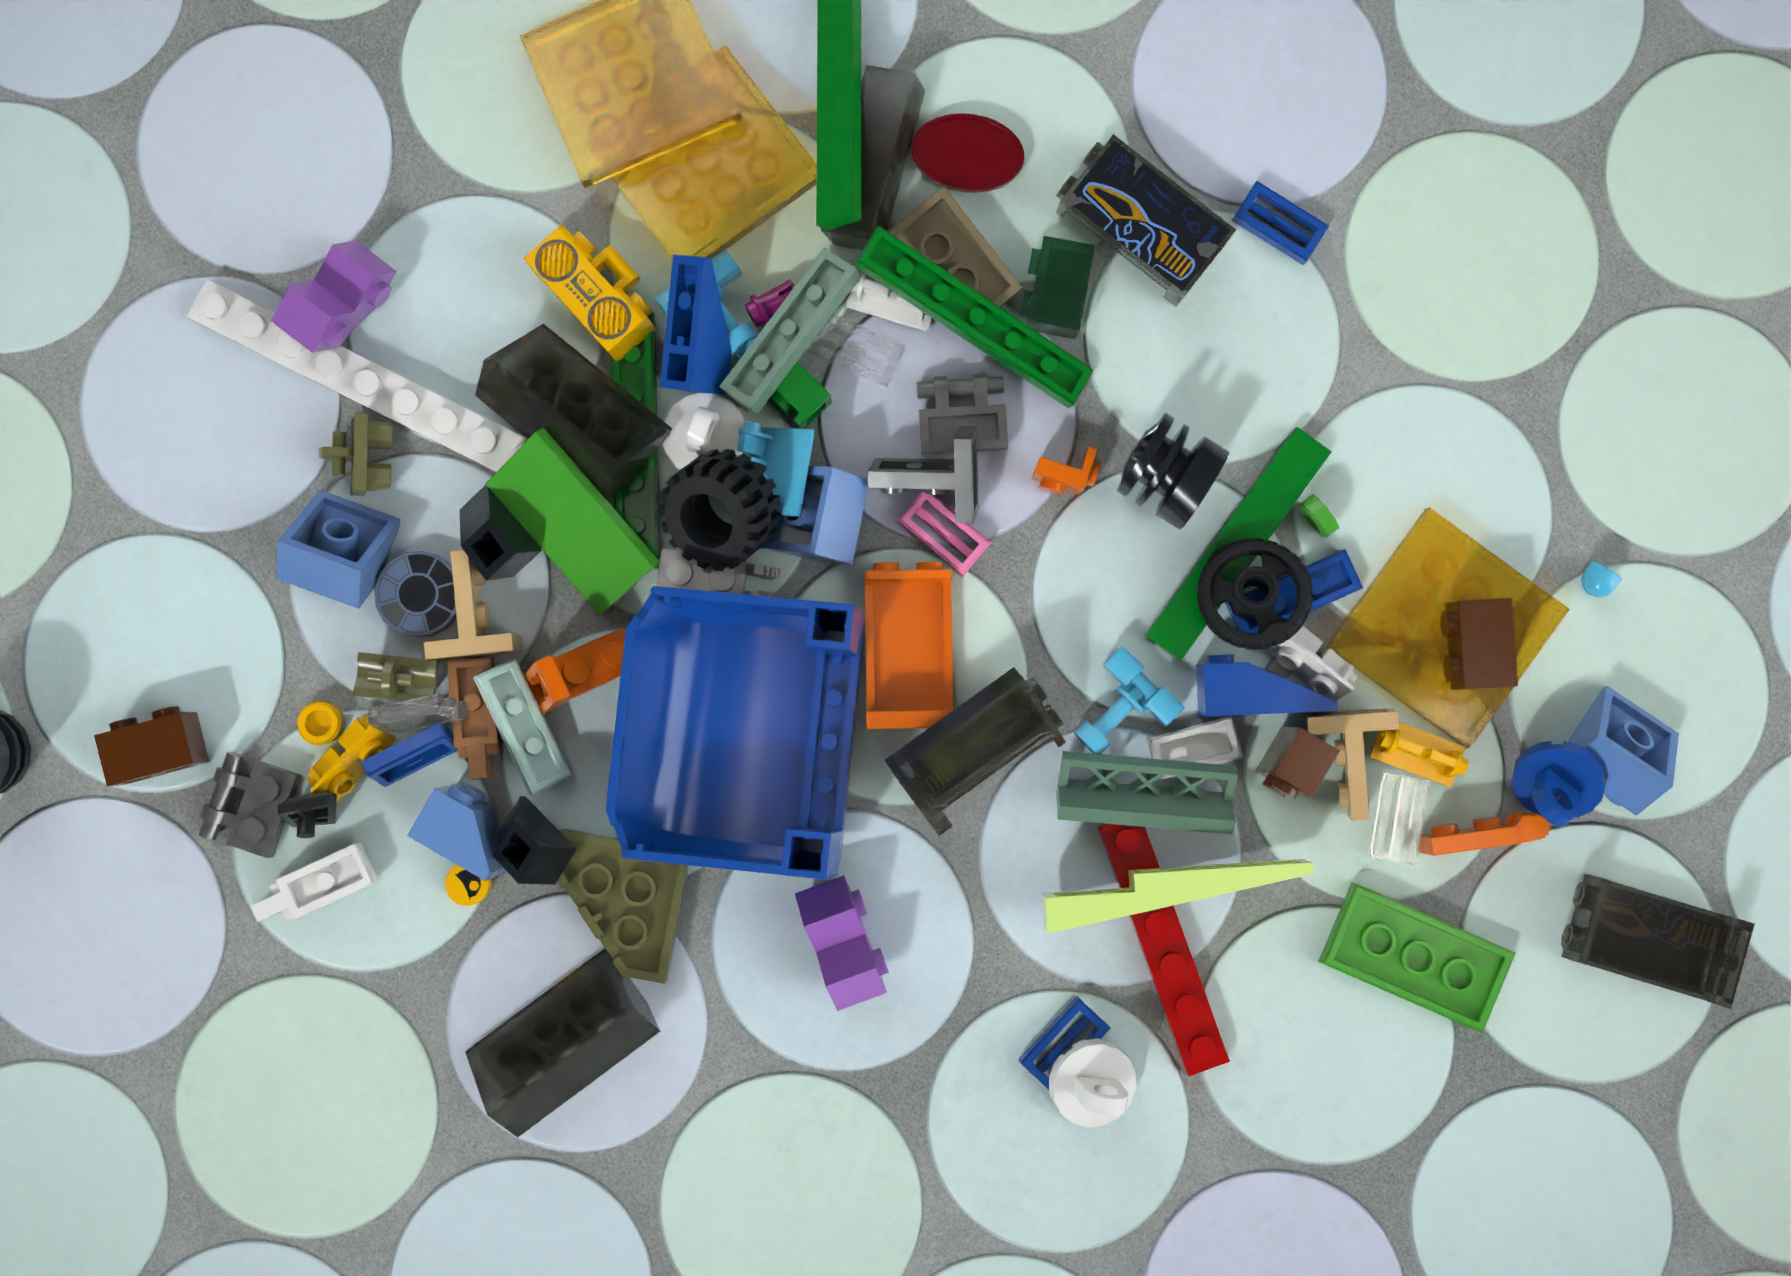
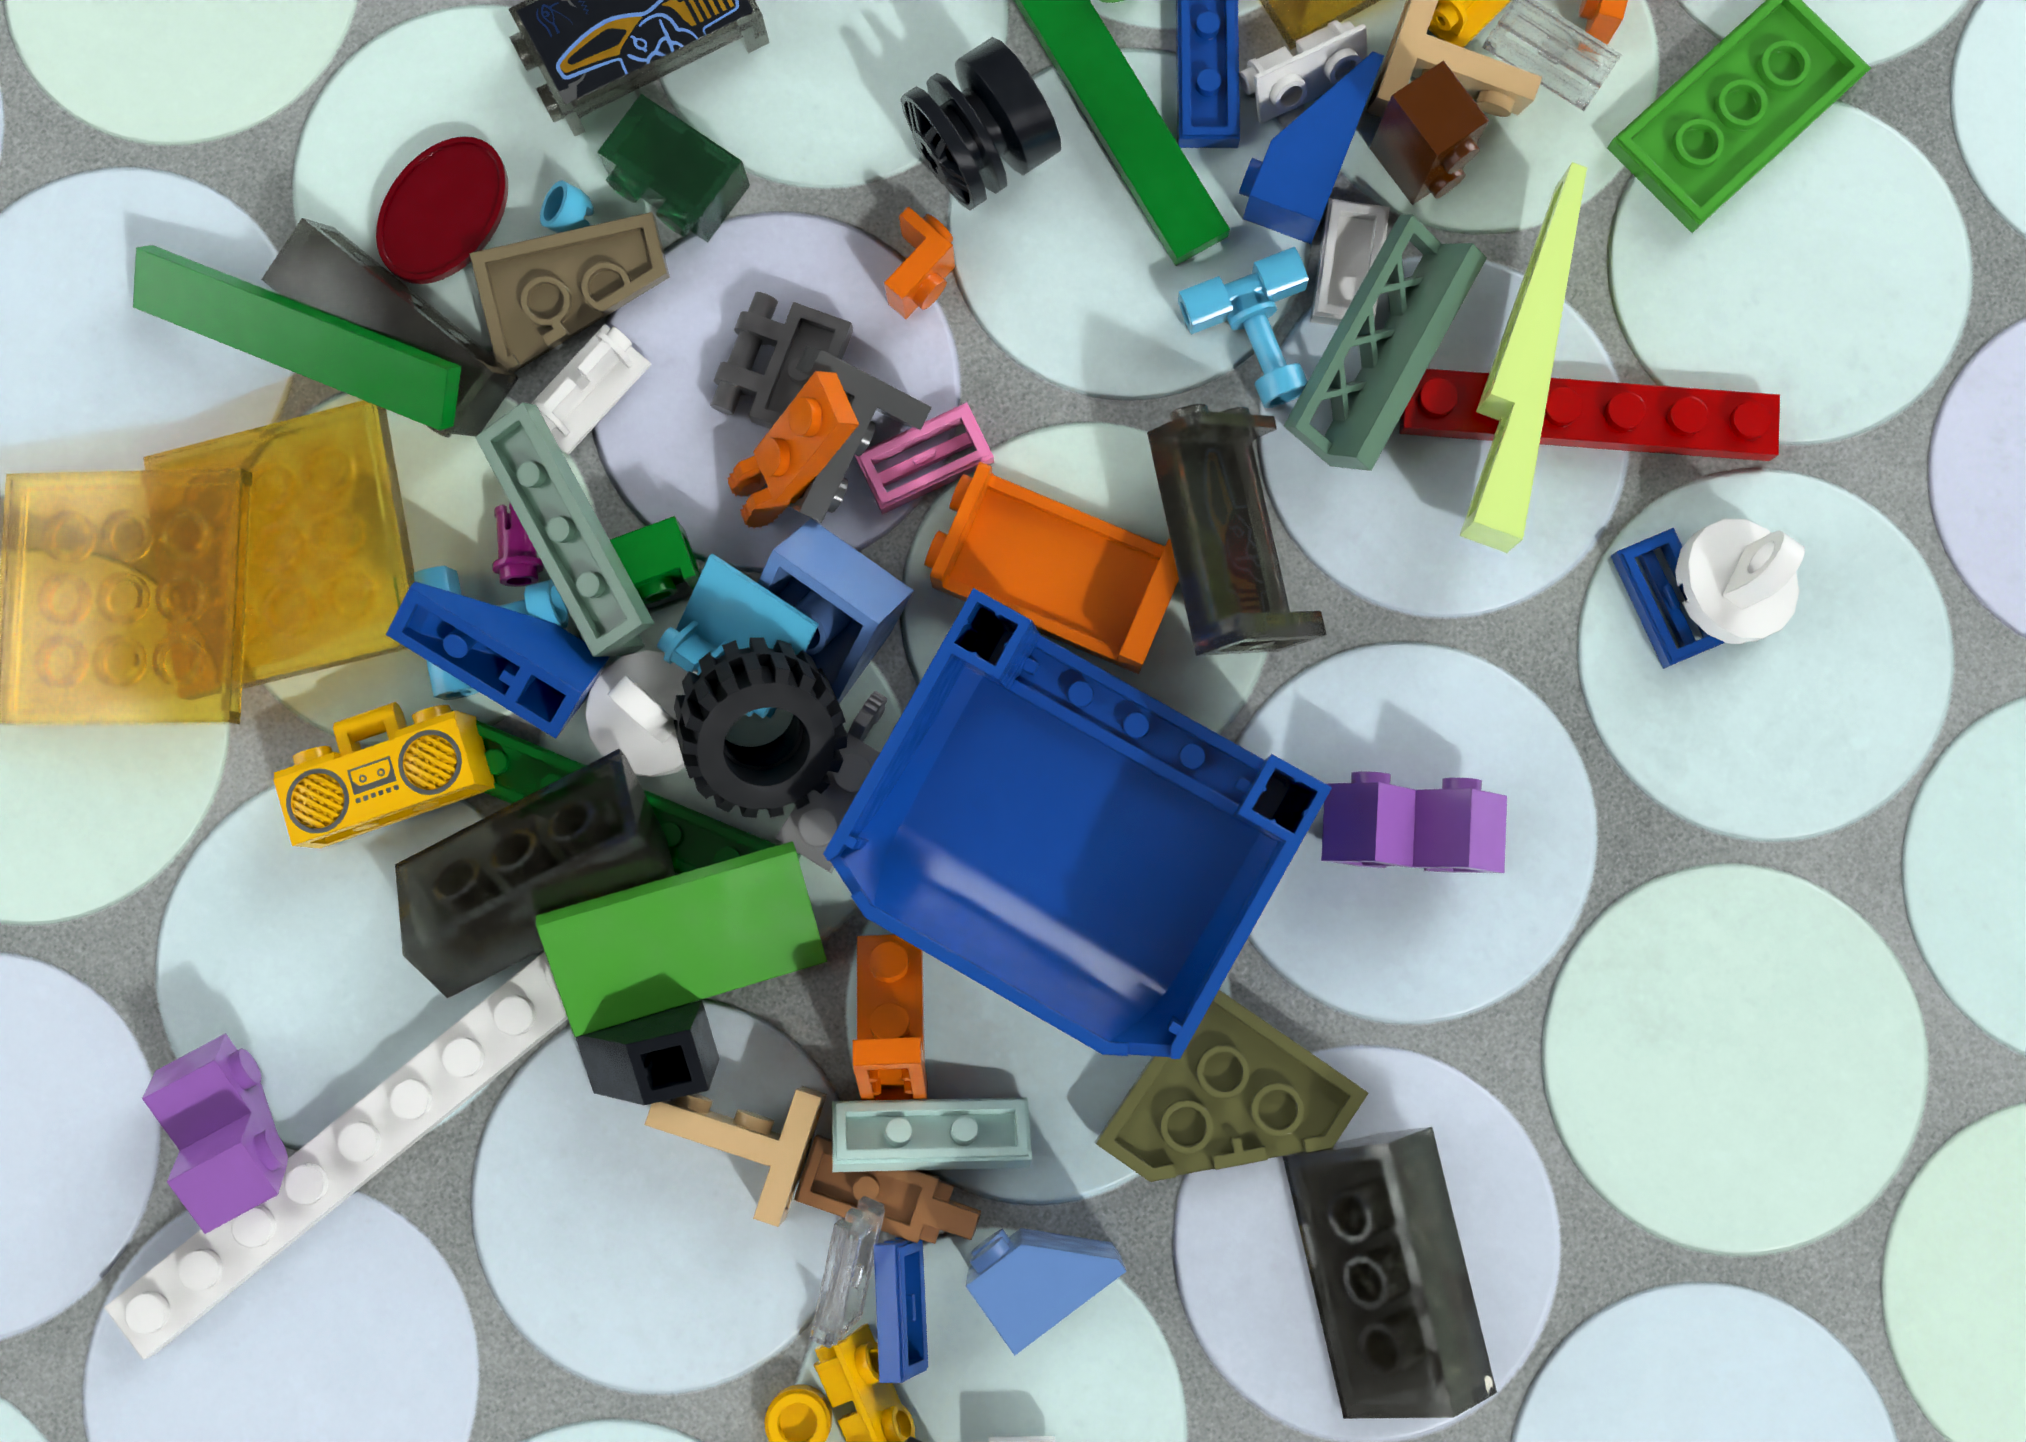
camera: 60 degrees left, 5 degrees down
medium blue slope [277,490,400,609] -> none
olive hips [319,412,392,496] -> none
olive hips [353,652,440,705] -> none
tile [374,551,456,637] -> none
yellow tile [445,865,492,906] -> none
black slope [493,796,577,884] -> none
clear tile [809,314,905,387] -> none
green tile [853,225,1093,408] -> none
black wheel [1197,538,1313,650] -> none
none -> medium azure hinge [540,180,594,233]
none -> orange hinge [727,371,859,529]

